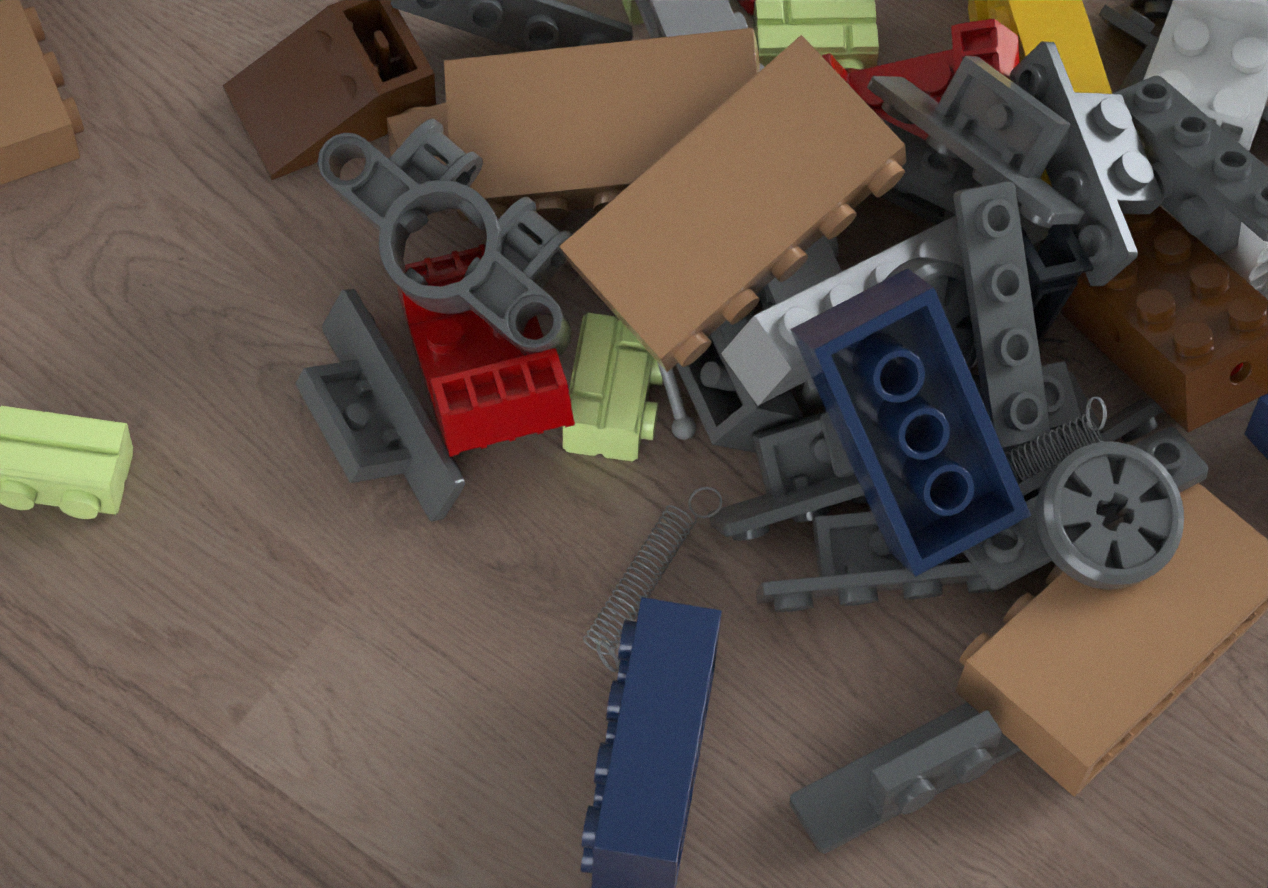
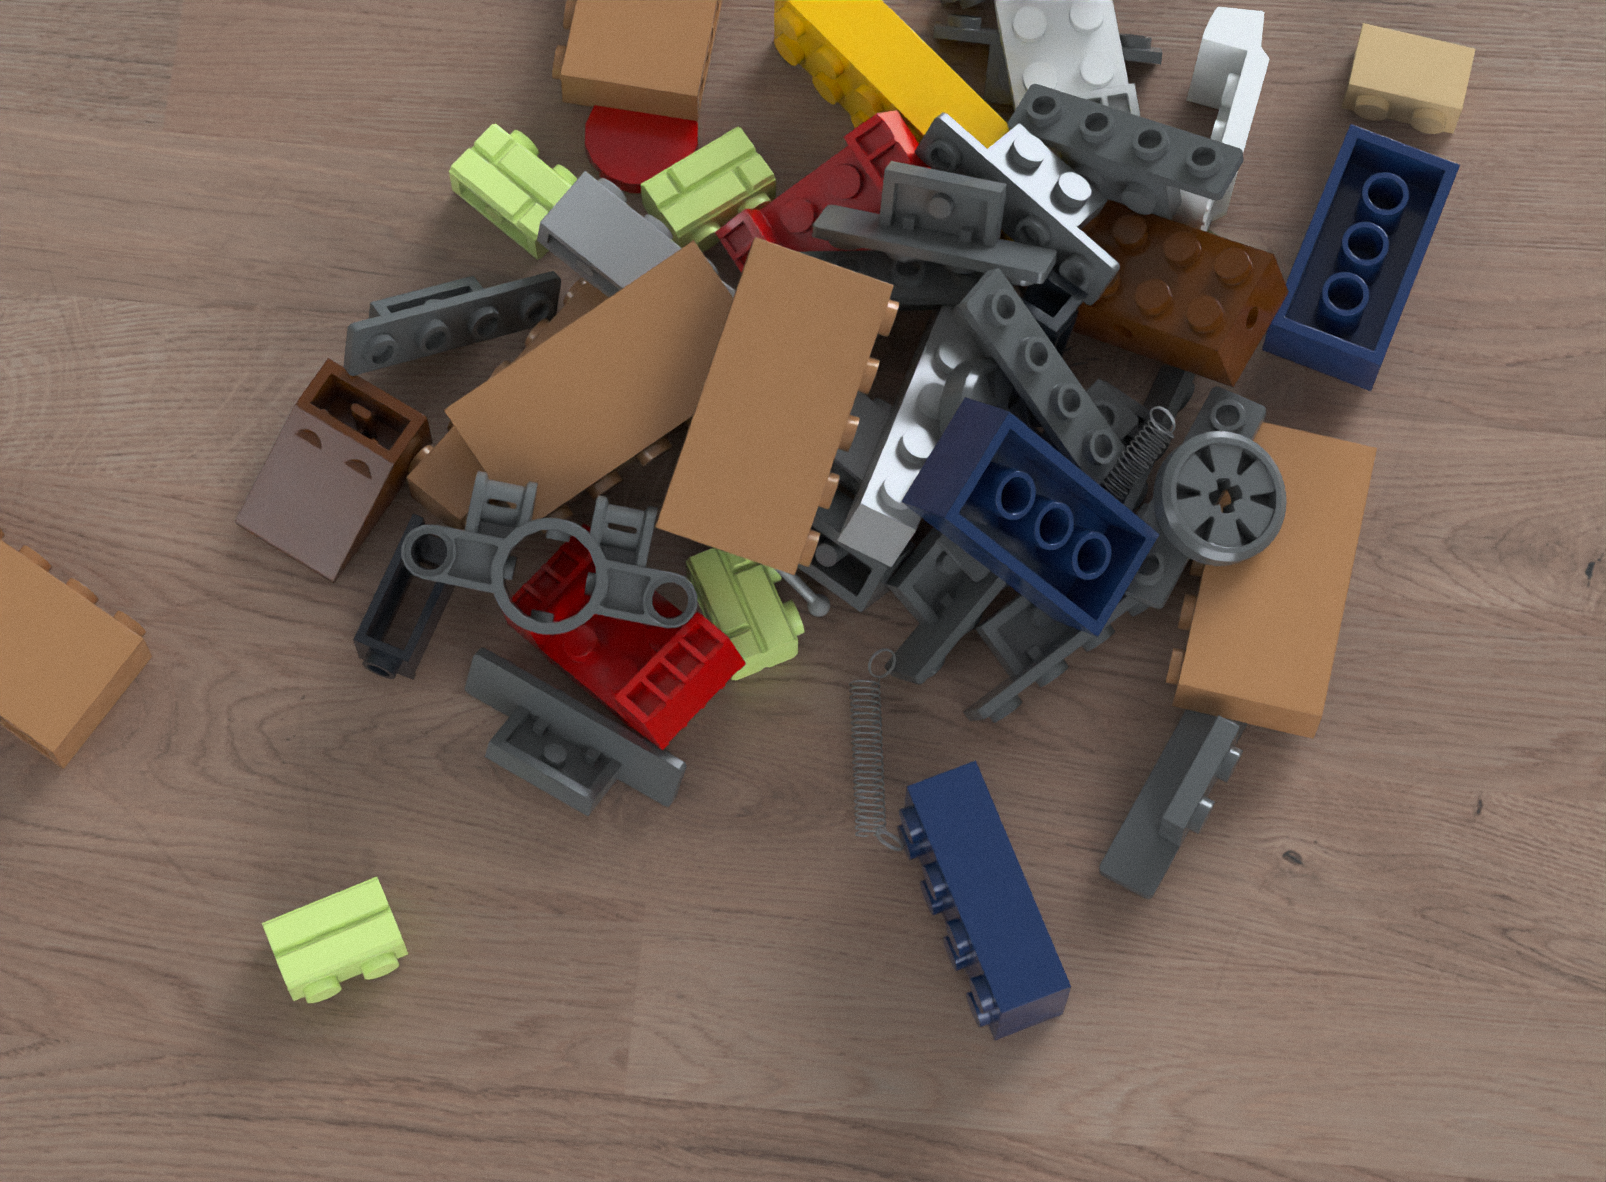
camera: 30 degrees left, 10 degrees up
none -> black window [353,514,456,680]

